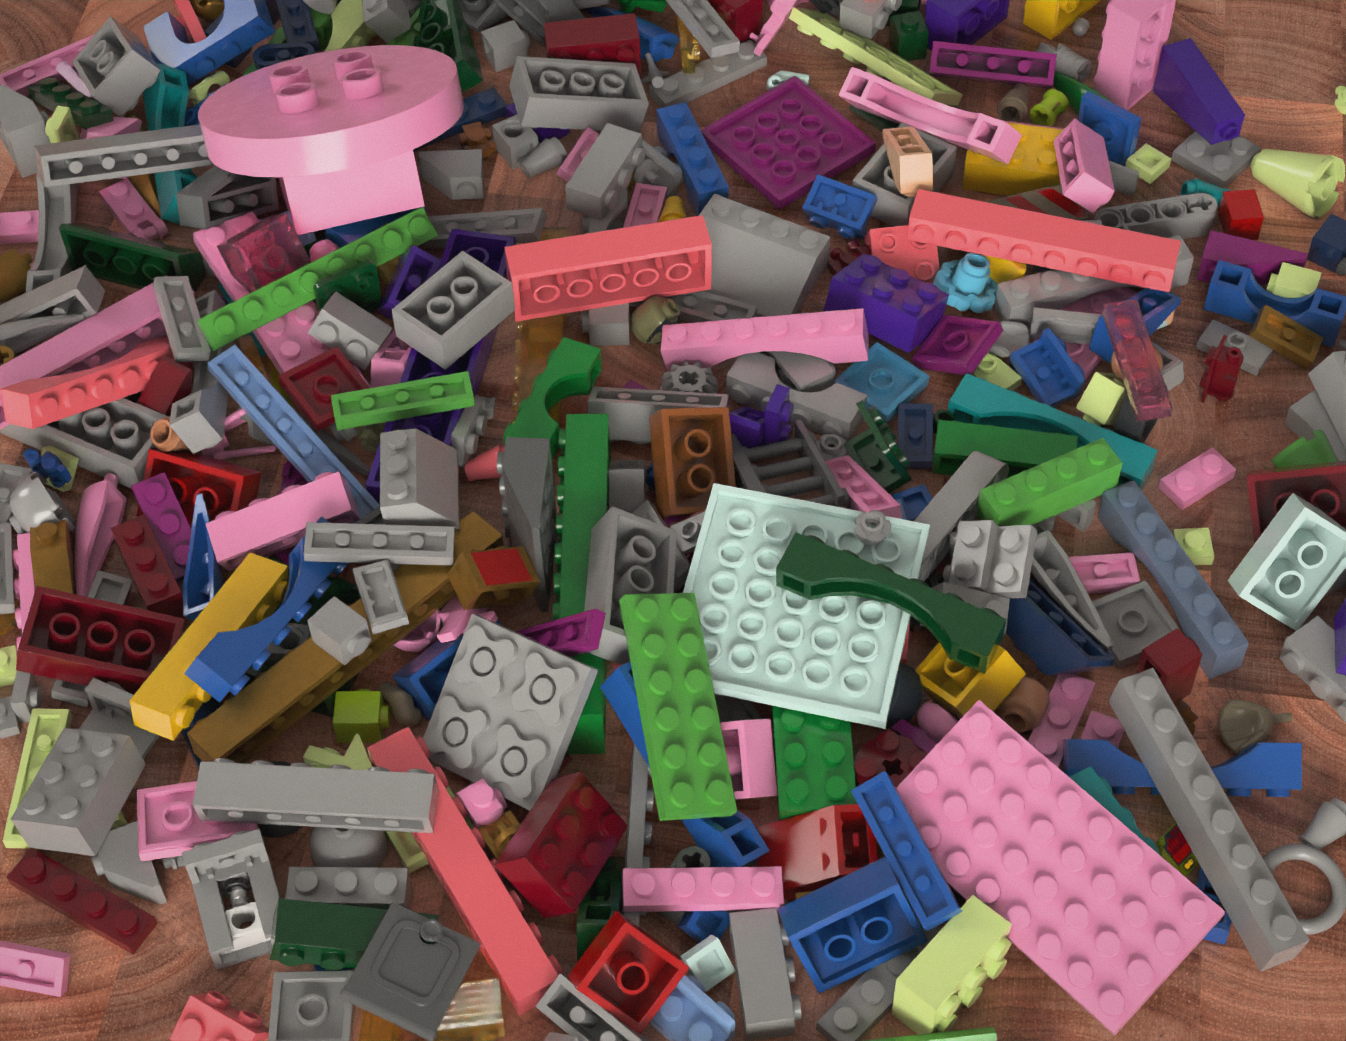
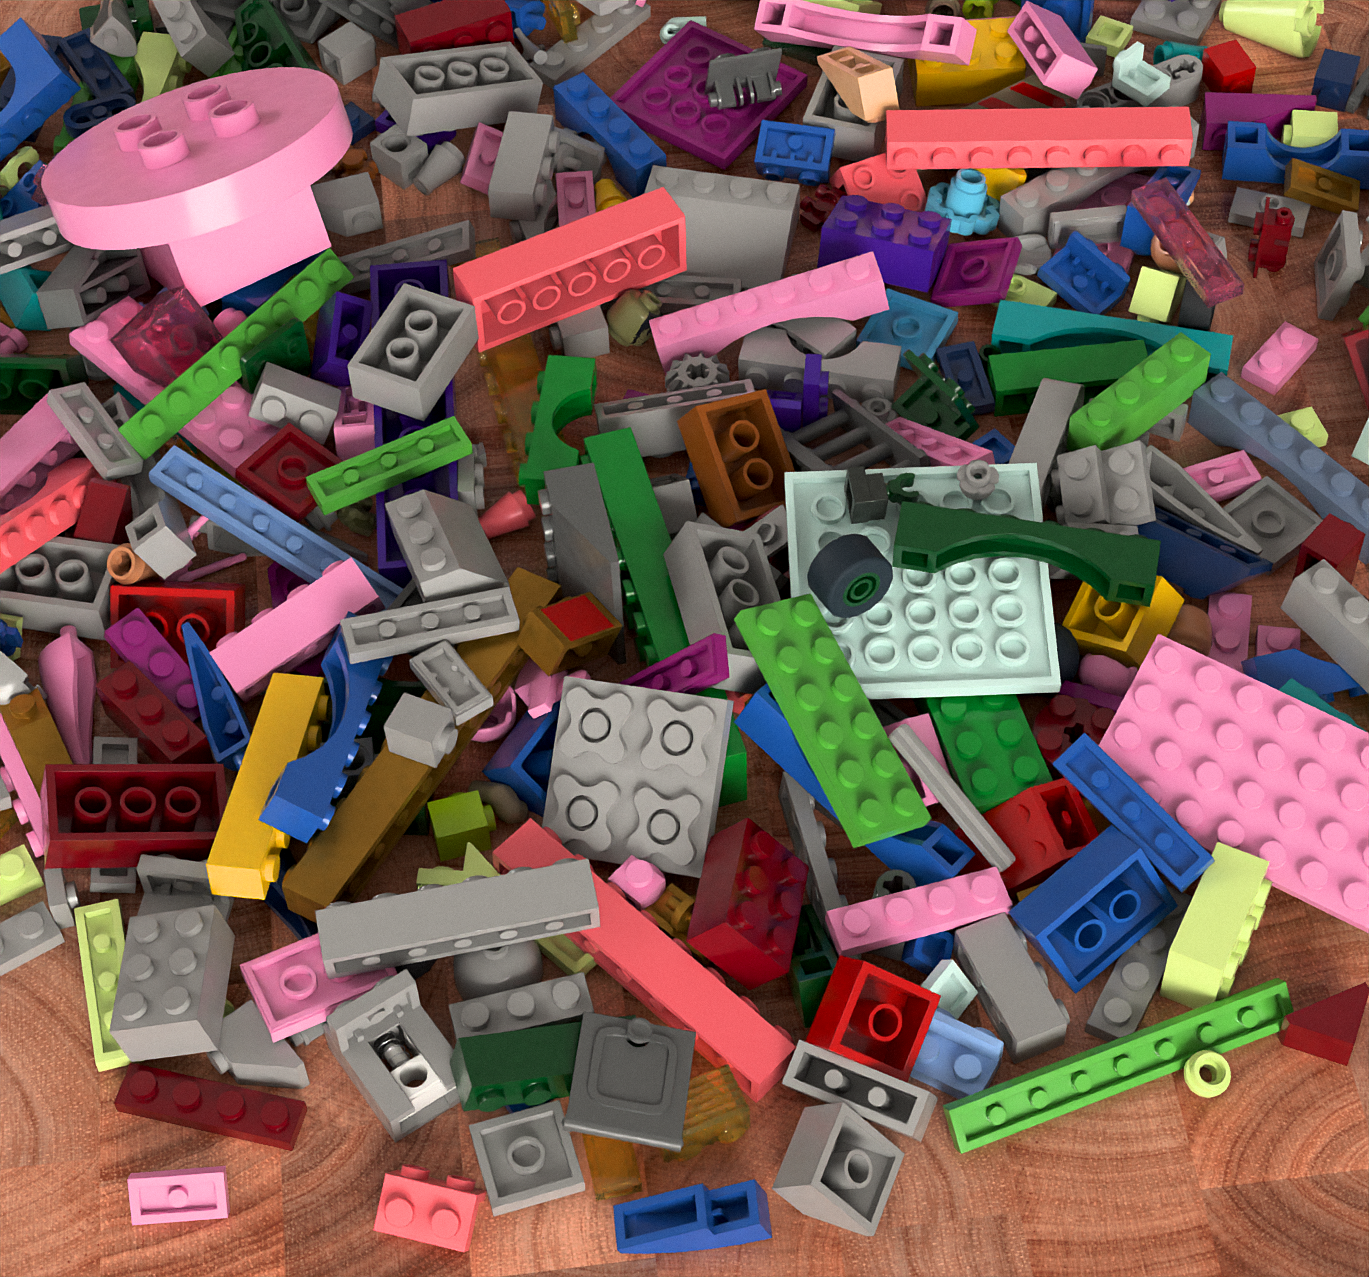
camera: 15 degrees left, 0 degrees up
none -> dark grey hinge [704,47,782,110]
none -> black wheel [807,533,893,619]
none -> pearl dark grey piece [844,466,919,524]
none -> light grey axle [889,724,1016,873]
none -> light aqua bracket [1112,41,1171,107]
none -> light grey plate [1314,210,1365,321]

